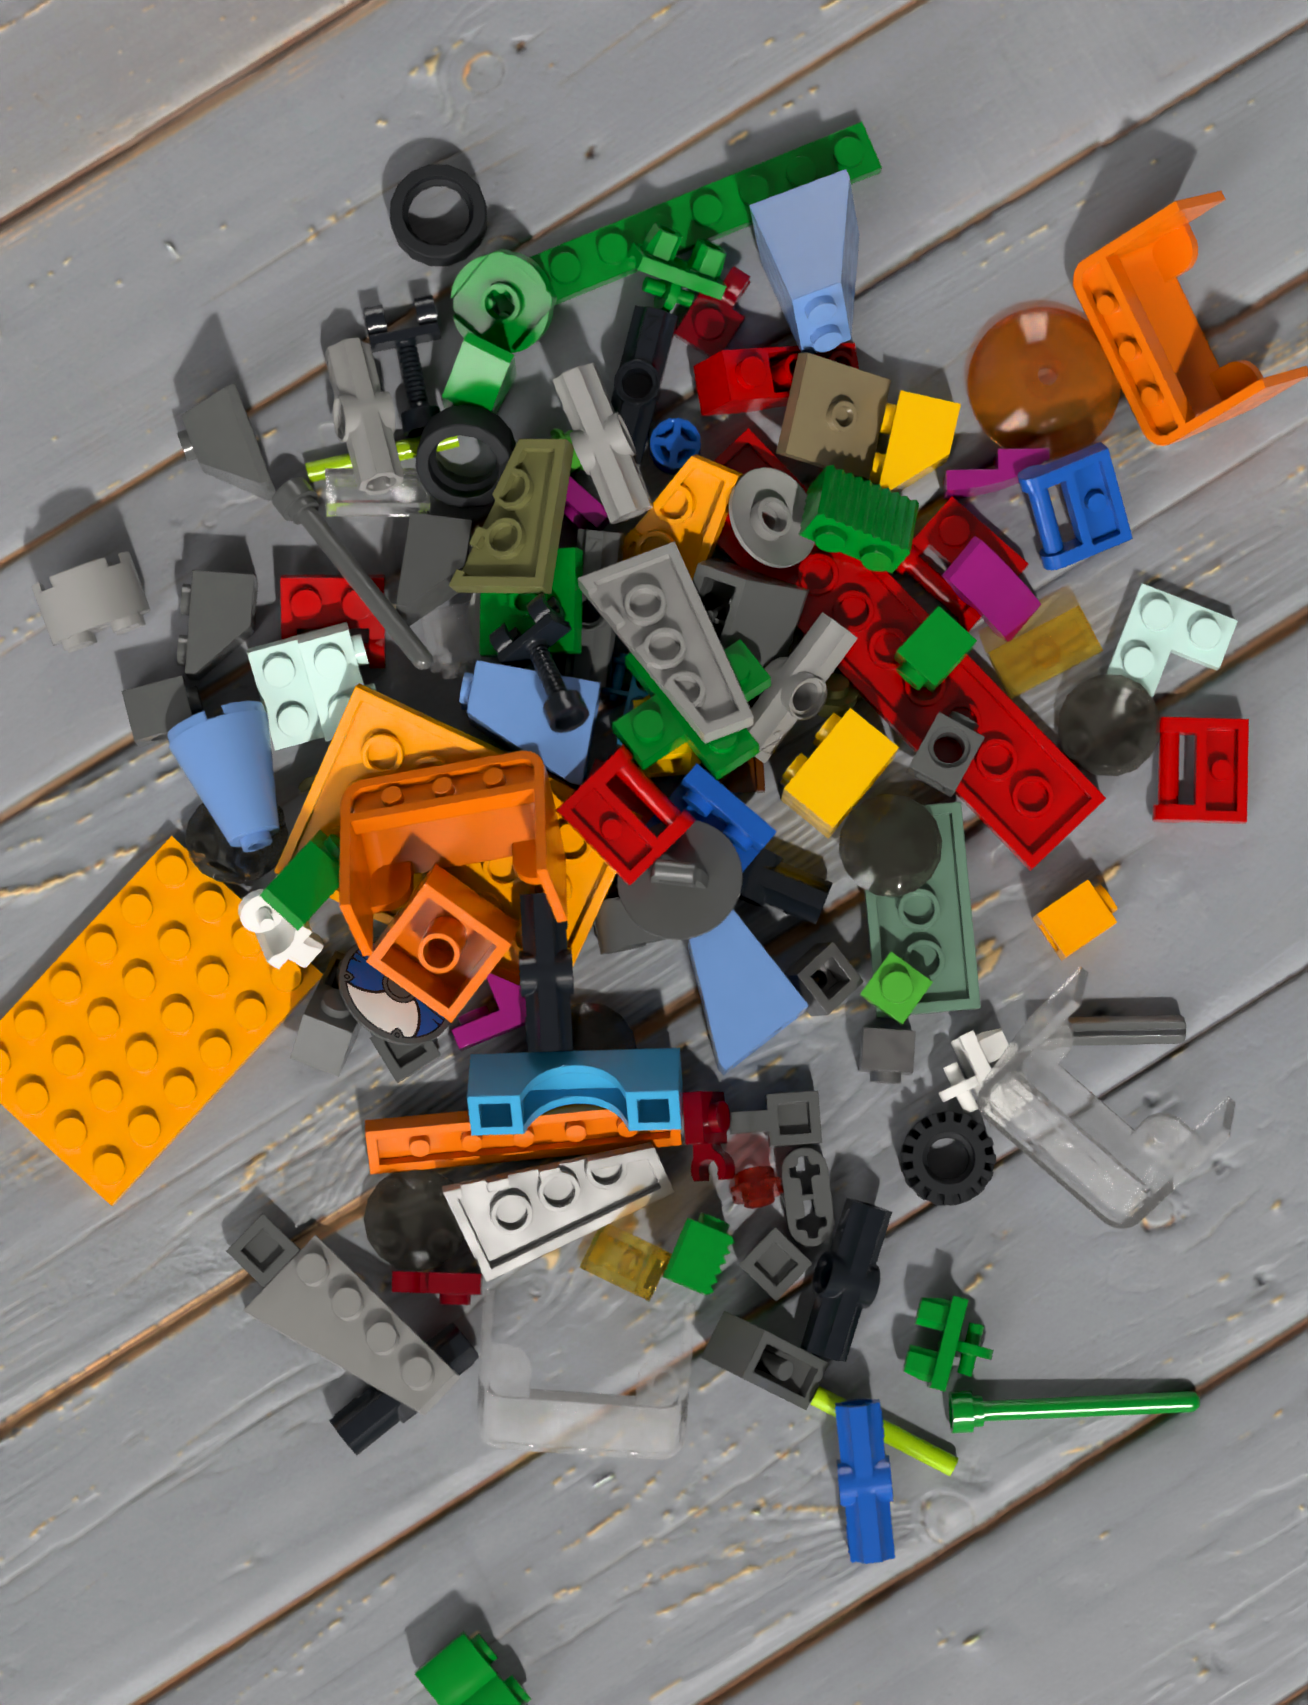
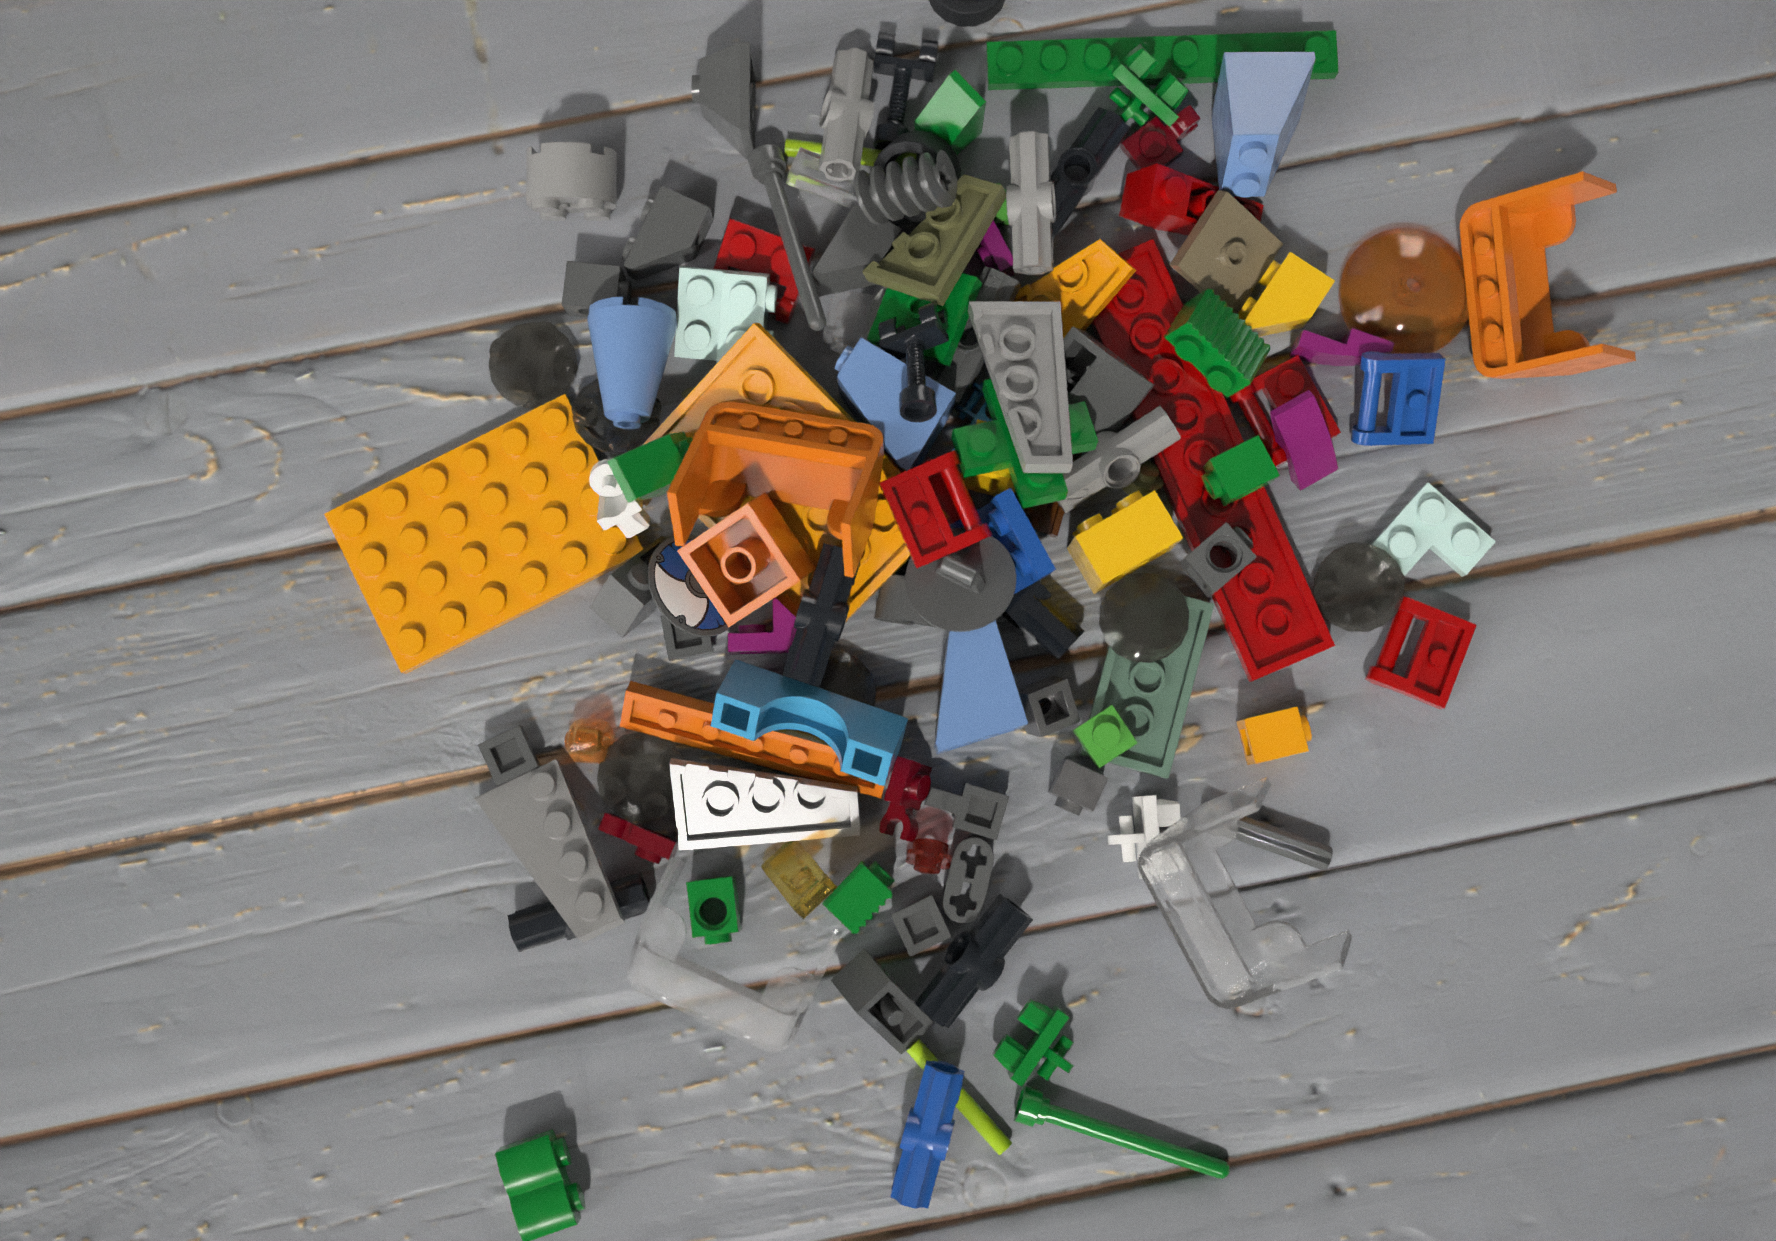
camera: 25 degrees right, 0 degrees up
green plate [451,249,557,353] -> none
blue wheel [650,418,701,475] -> none
light grey dish [729,467,815,568] -> none
black tyre [900,1111,996,1206] -> none
clear yellow plate [987,605,1103,700] -> none
none -> clear smoke dish [488,321,578,409]
none -> clear orange piece [564,718,615,764]
none -> green brick [686,875,742,945]
none -> dark grey piece [854,149,957,225]

